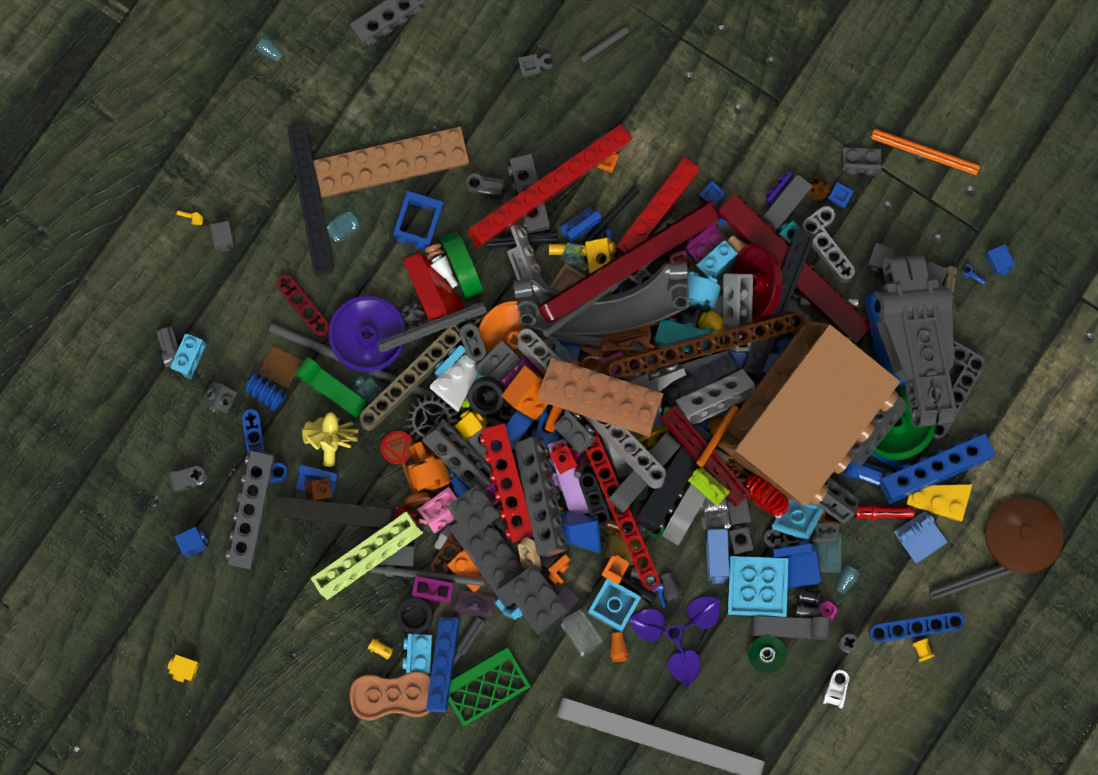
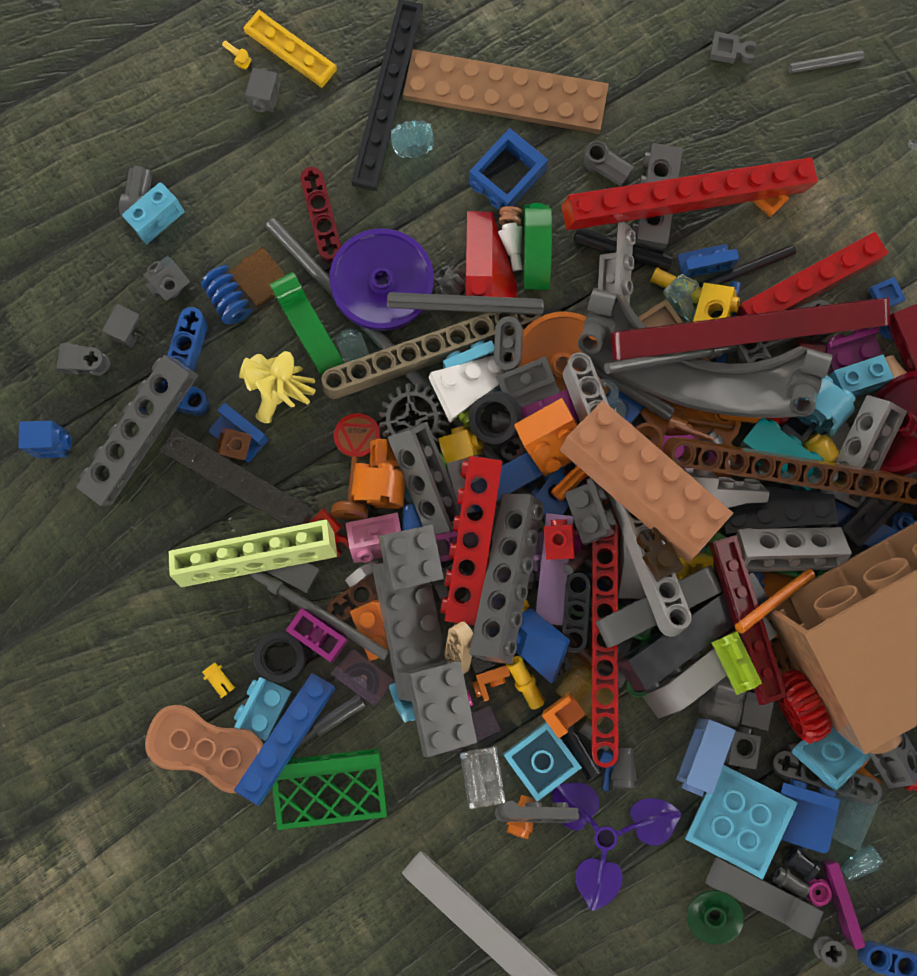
camera: 25 degrees right, 0 degrees up
none -> dark grey panel [102,304,140,349]
none -> yellow tile [243,10,337,88]
none -> dark grey plate [495,801,579,823]
none -> yellow pin [506,656,545,710]
none -> dark brown plate [636,527,684,582]
none -> magenta tile [820,859,865,950]

